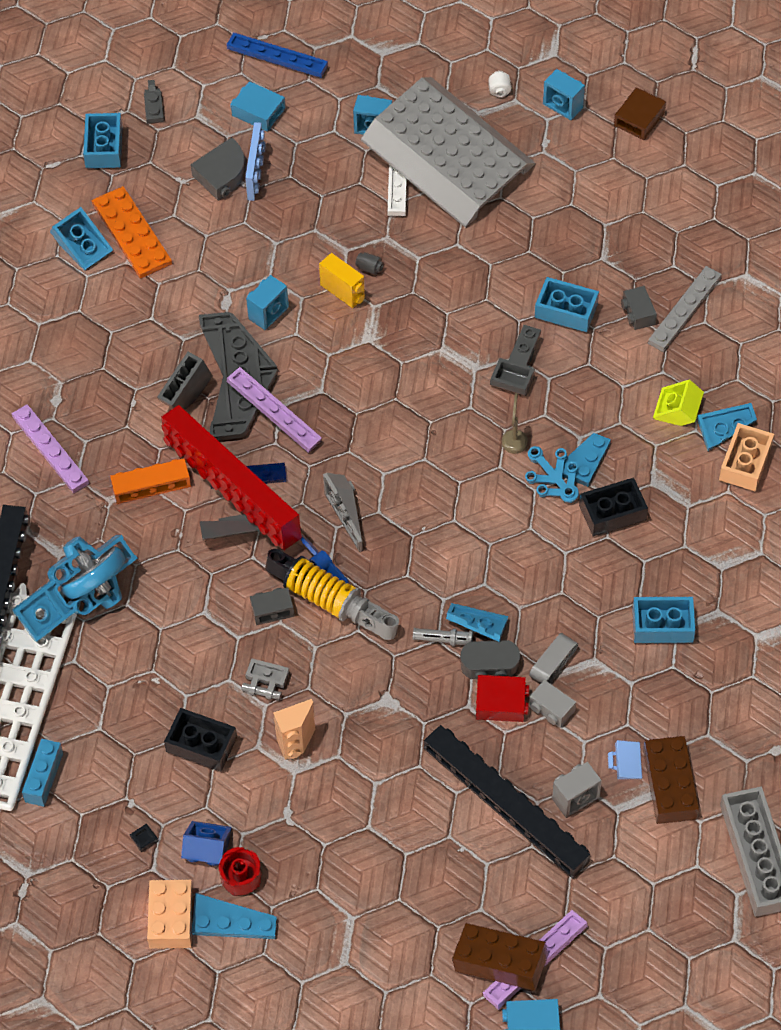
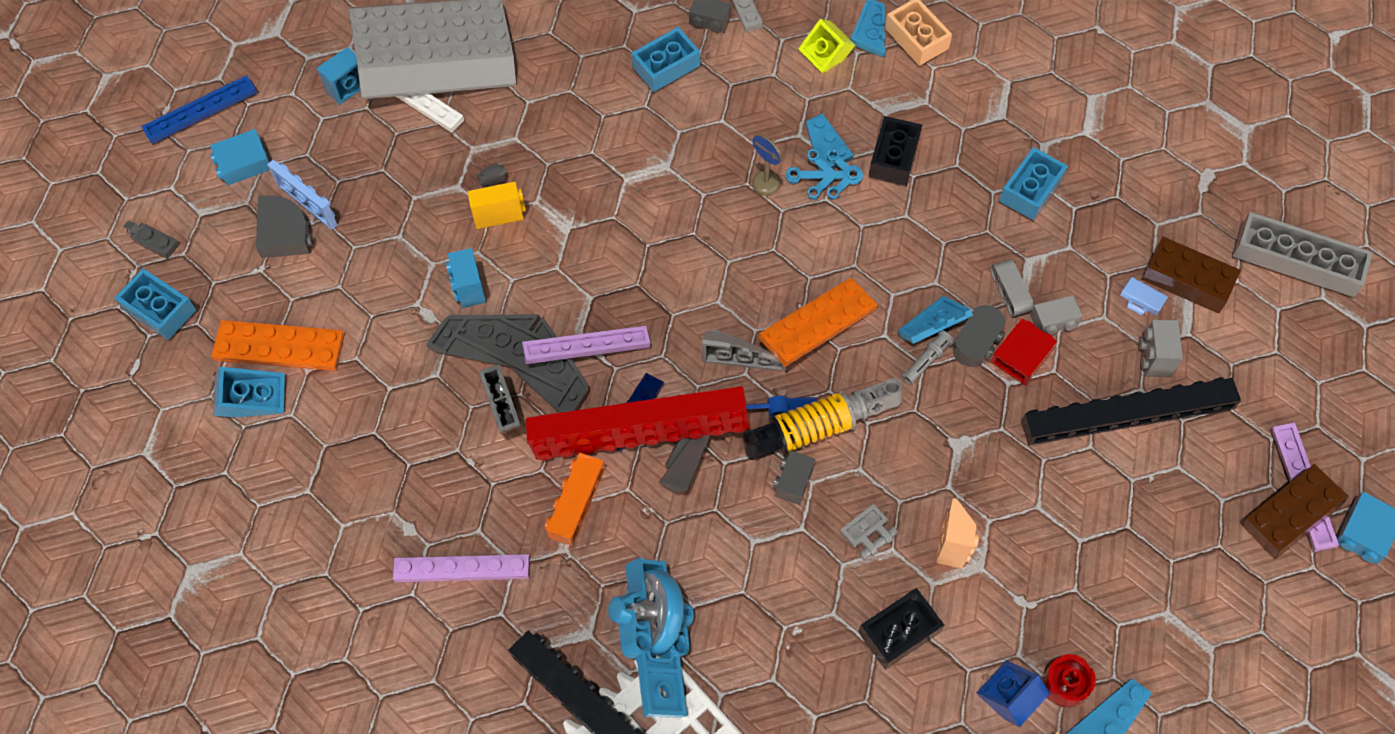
camera: 55 degrees left, 5 degrees up
dark grey plate [490,325,541,396] -> none
none -> orange plate [758,277,878,367]

